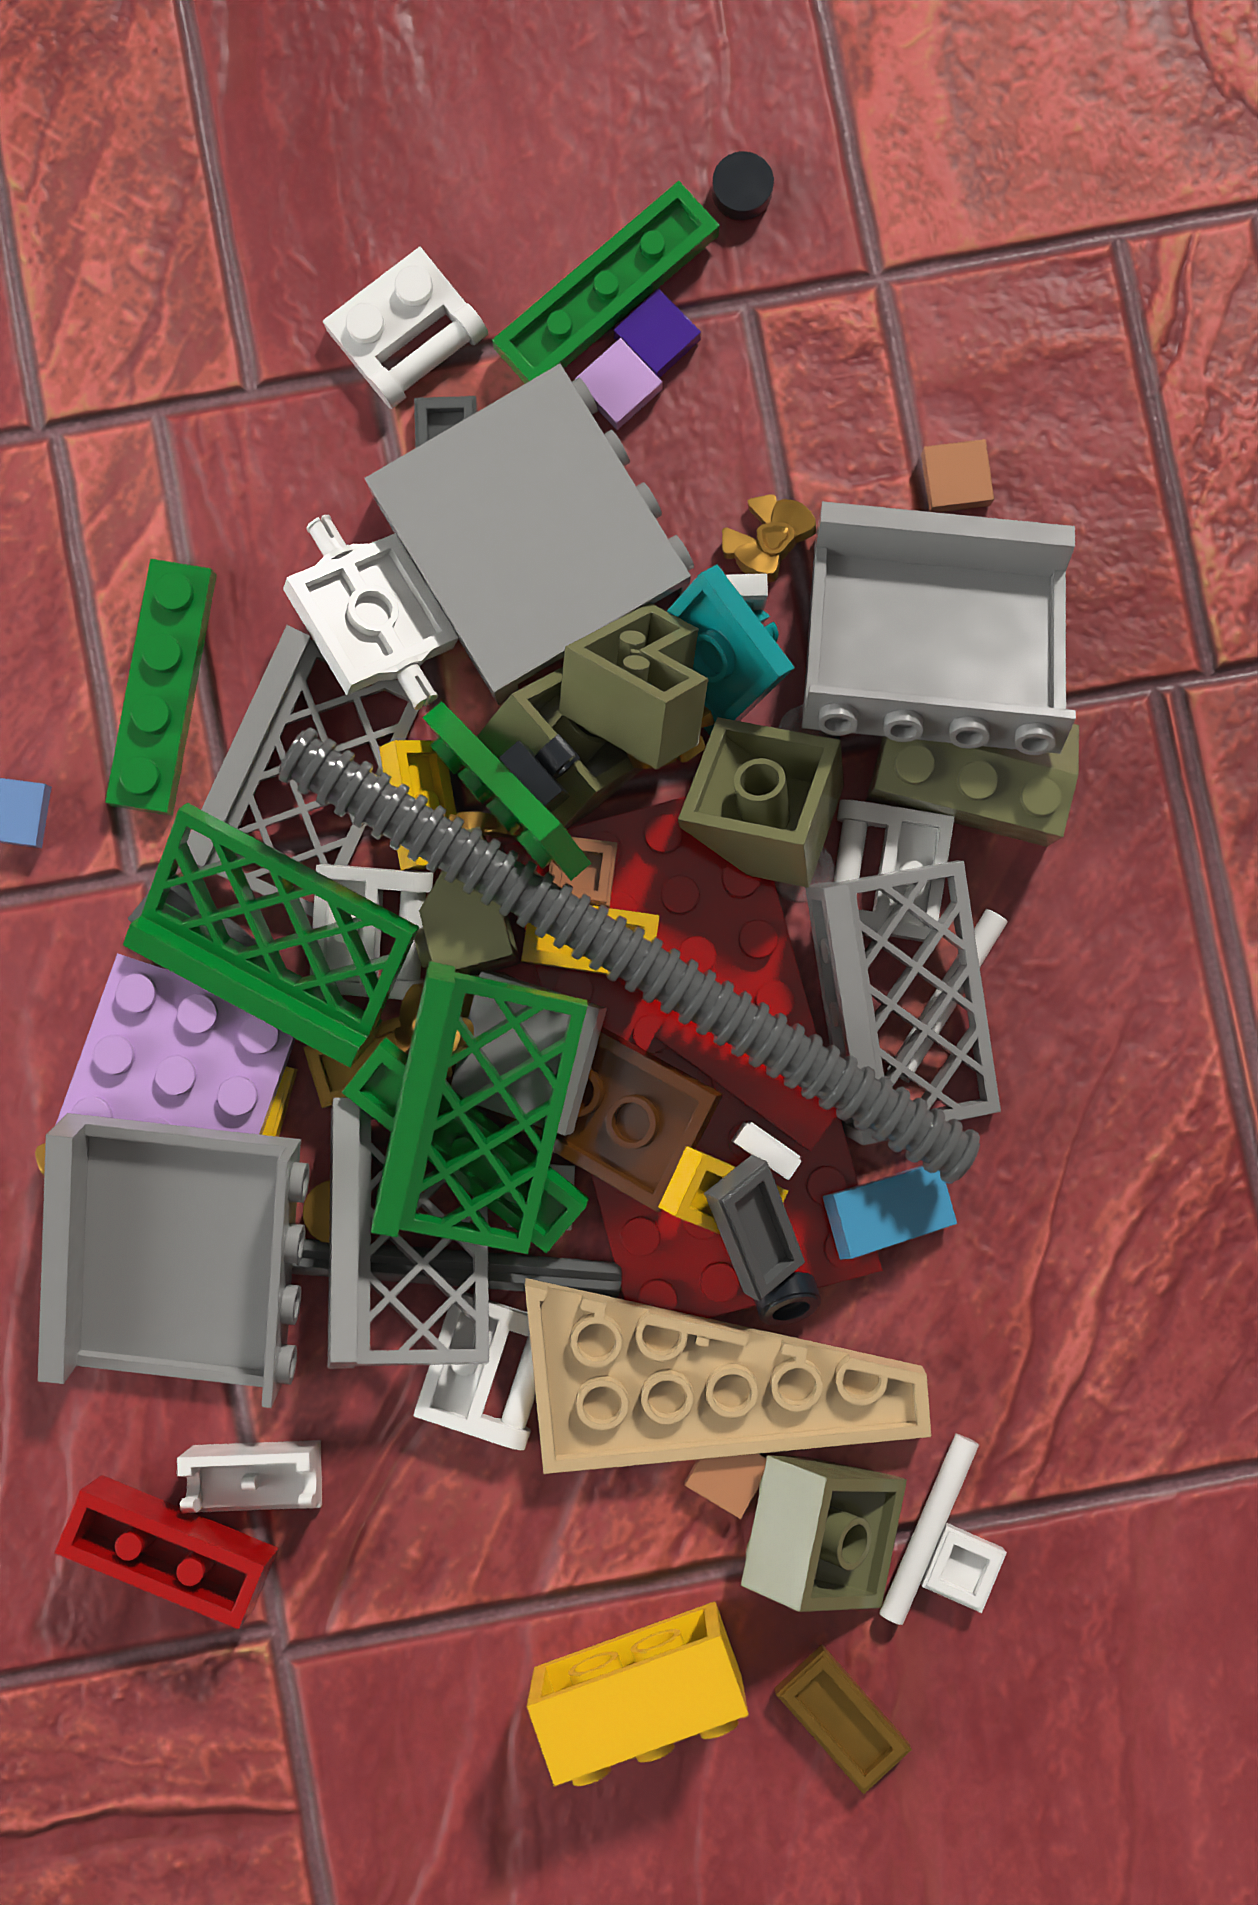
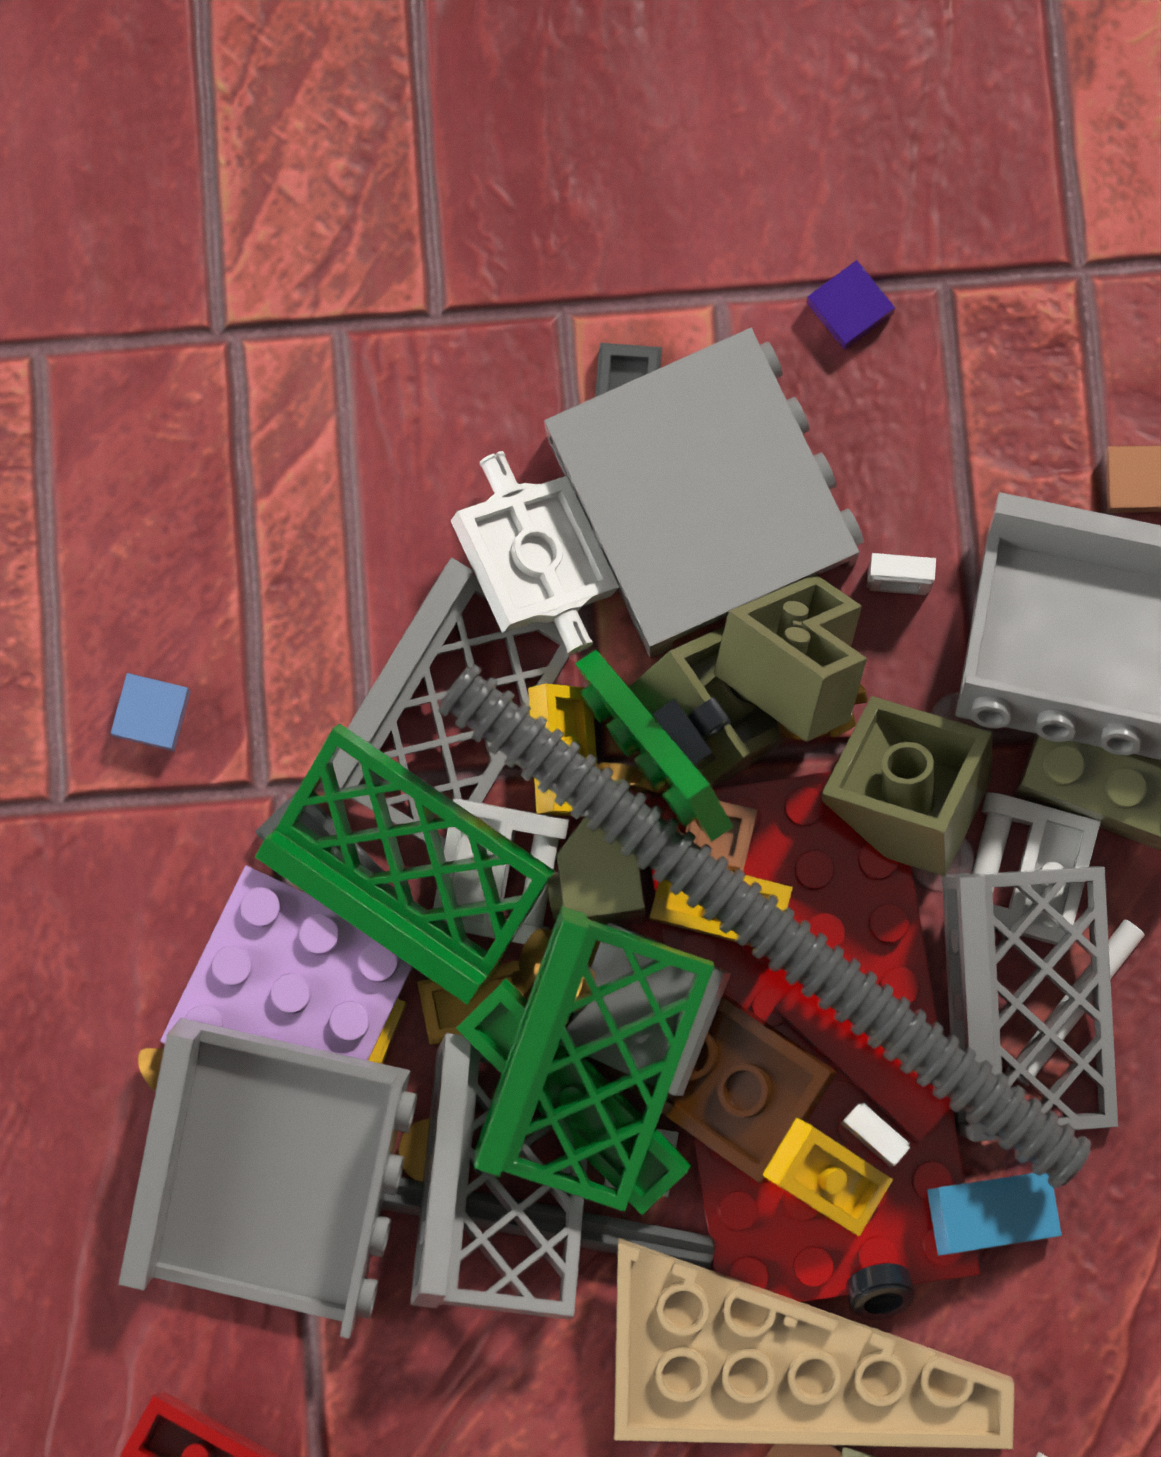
camera: 10 degrees right, 5 degrees down
green plate [105,559,217,816] -> none
white hinge [177,1440,322,1513] -> none
white plate [323,246,489,409] -> none
white plate [413,1289,536,1450] -> none
green plate [492,181,720,384] -> none
lavender tile [575,338,662,430] -> none
teal tile [667,564,795,735] -> none
dark grey tile [704,1155,805,1301] -> none
black tile [712,151,774,220] -> none
pearl gold piece [722,494,816,583] -> none

